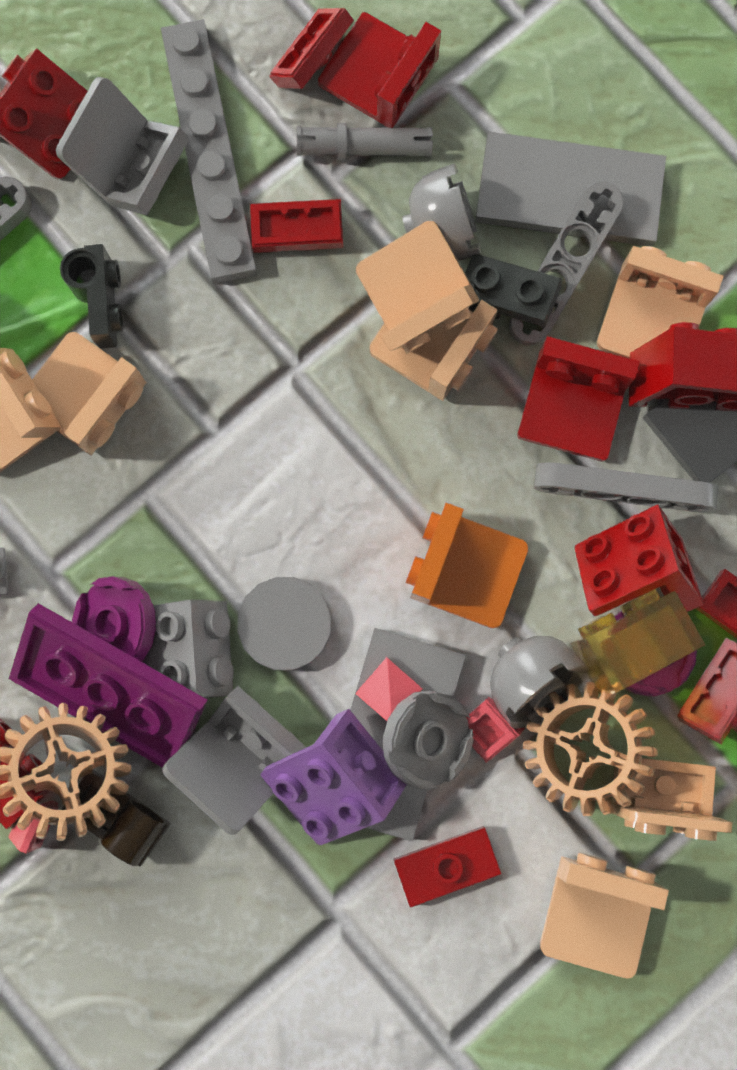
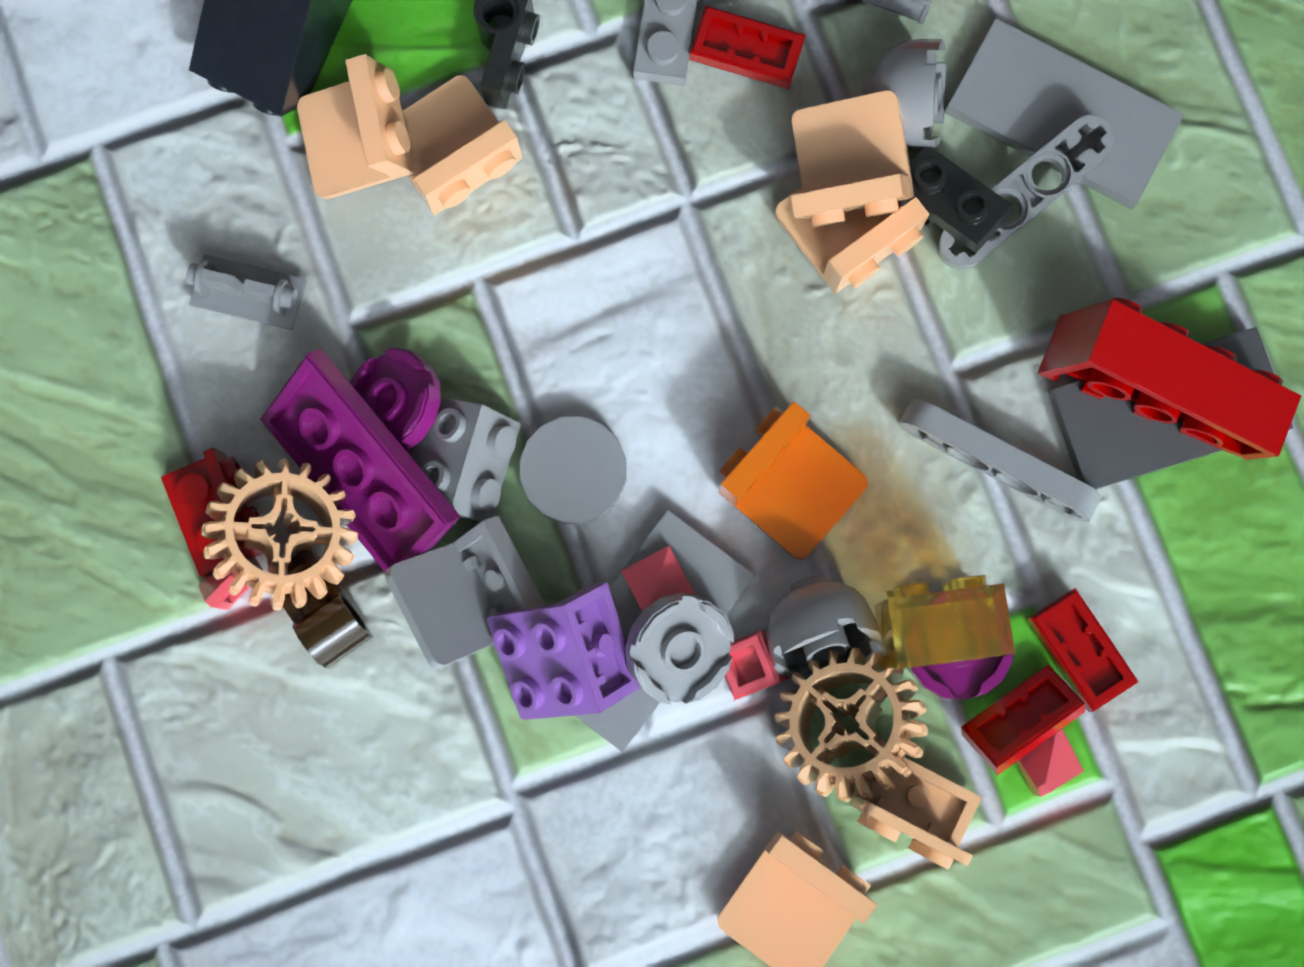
camera: 25 degrees right, 0 degrees up
red plate [393,826,501,908] -> none
red bracket [517,336,640,462] -> none
red bracket [574,504,704,616] -> none
light nougat bracket [597,246,723,358] -> none

